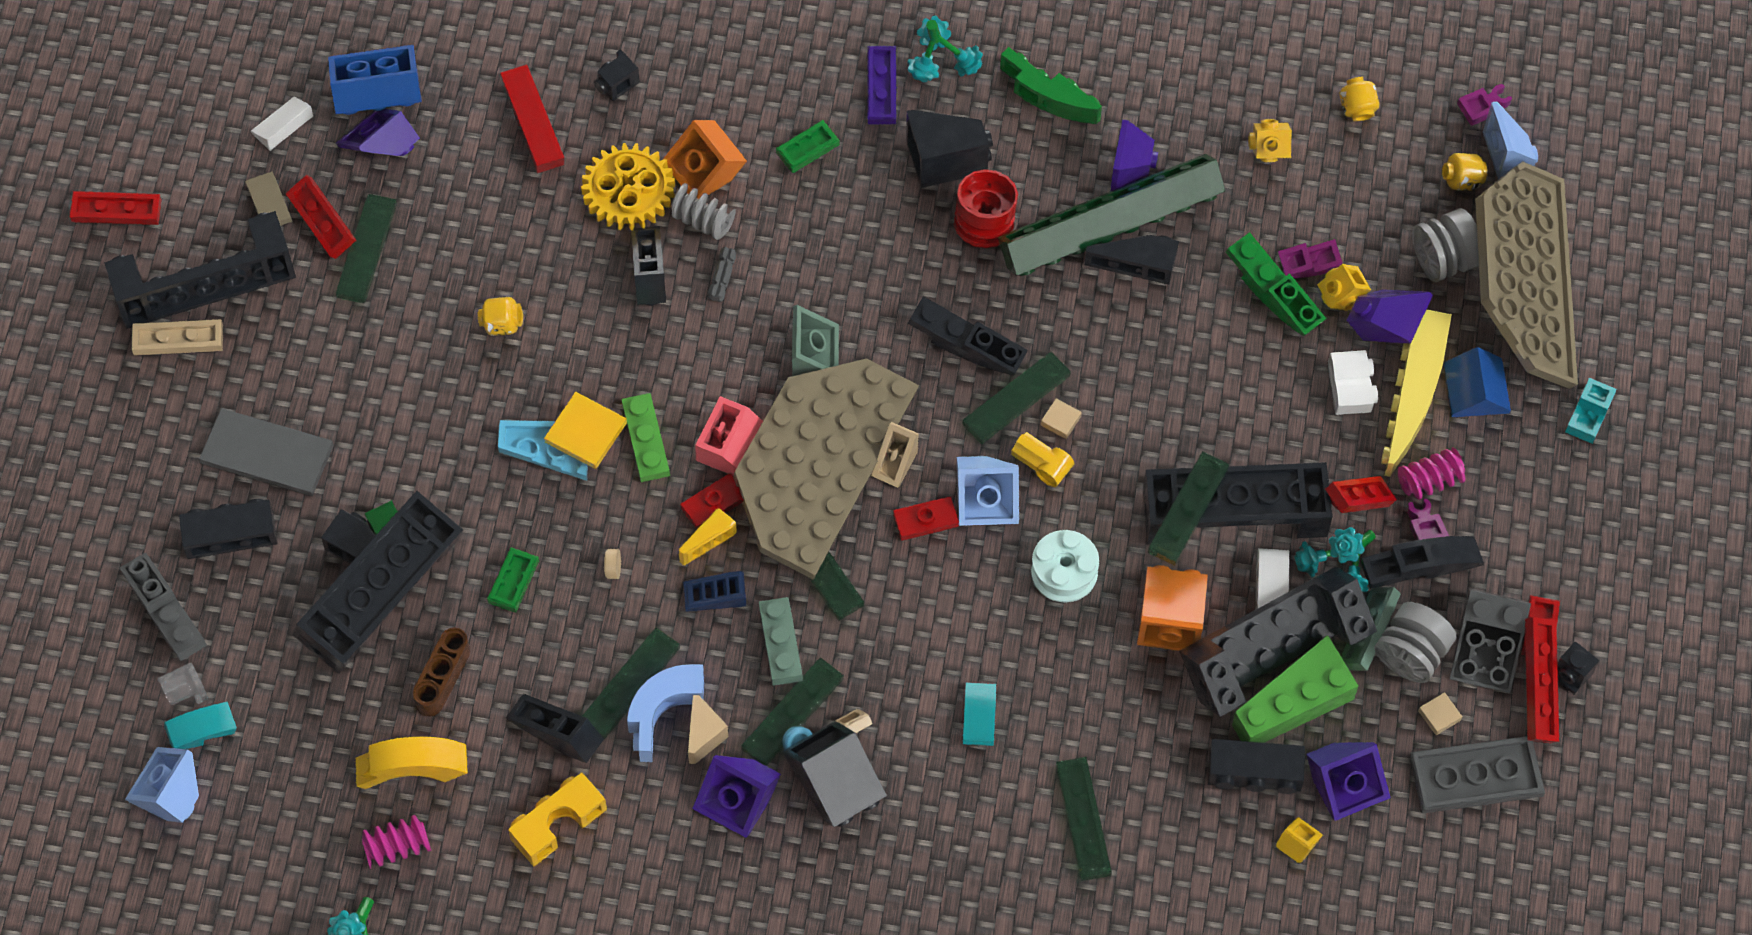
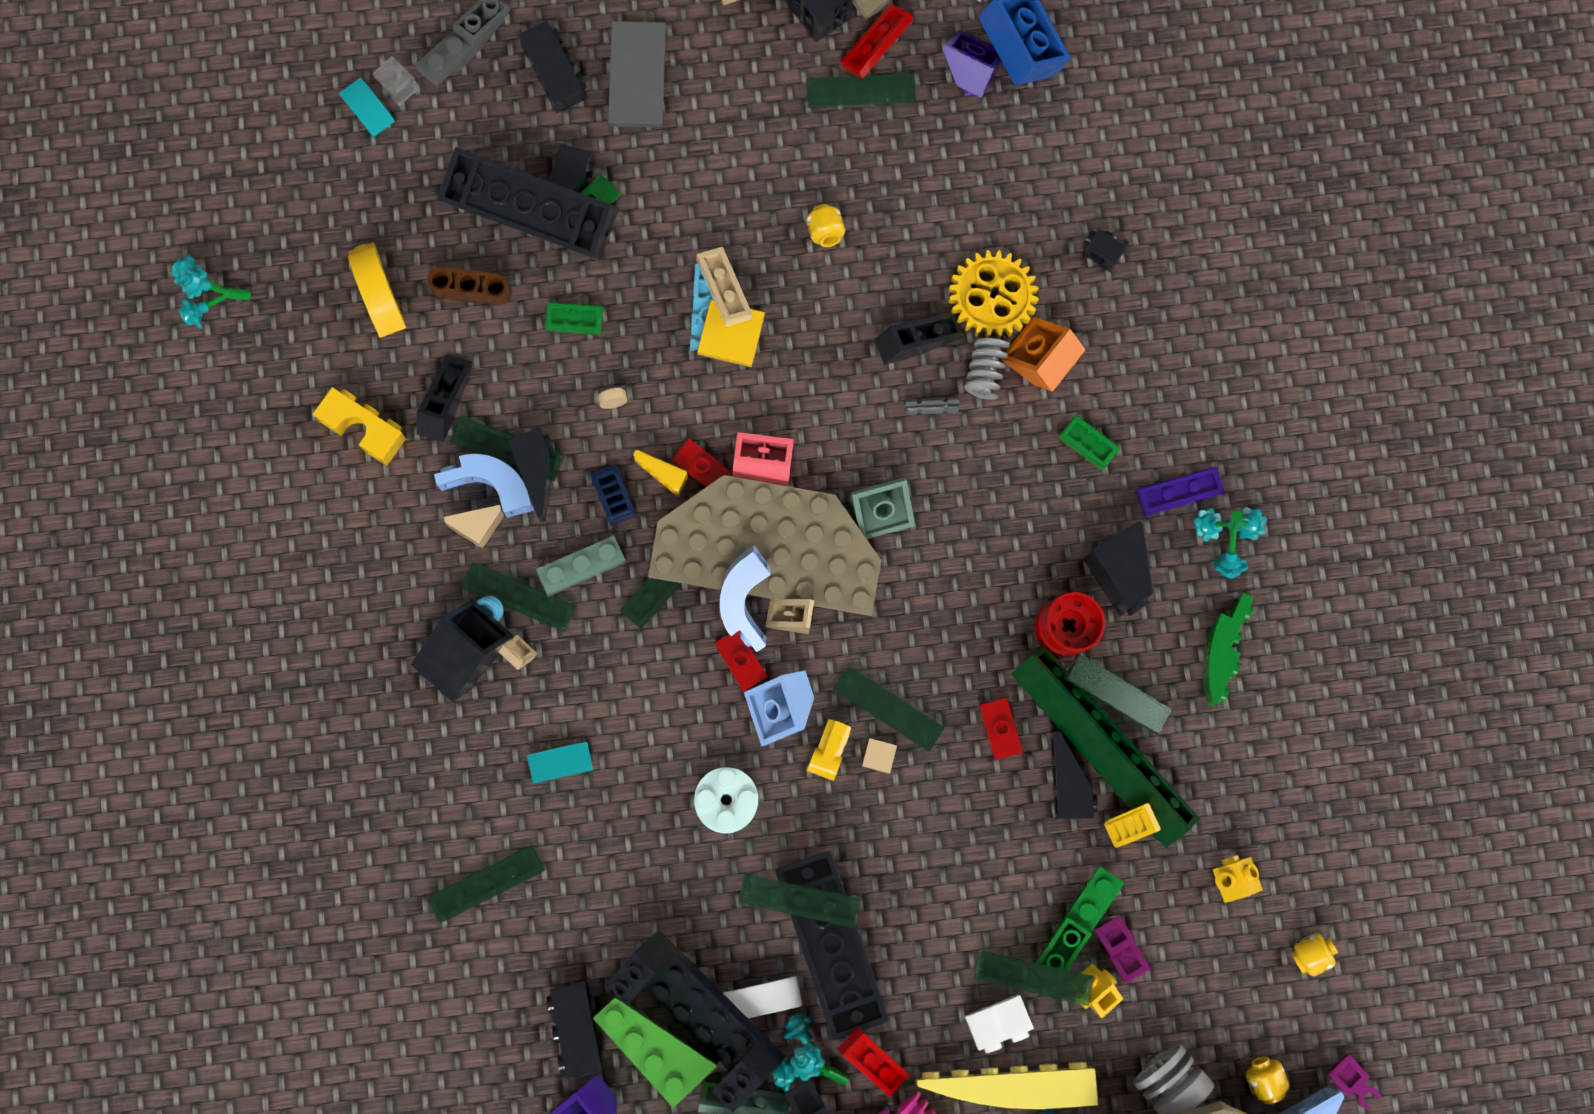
camera: 70 degrees right, 15 degrees up
light blue slope [125,747,199,823] -> none
dark pink piece [362,815,431,869] -> none
red slope [500,64,564,174] -> none
bright green plate [621,393,670,482] -> none
dark purple slope [692,755,781,838] -> none
black slope [908,296,1028,376] -> none
dark purple slope [1110,120,1158,192] -> none
orange slope [1137,565,1208,651] -> none
yellow slope [1276,817,1323,863] -> none
dark purple slope [1346,289,1433,344] -> none
none -> black slope [508,428,554,523]
none -> tan plate [696,247,752,327]
none -> light blue arch [720,545,771,652]
none -> clear green tile [974,950,1095,1006]
none -> red plate [979,698,1023,761]
none -> clear green tile [1063,653,1172,735]
none -> yellow slope [1104,803,1161,848]

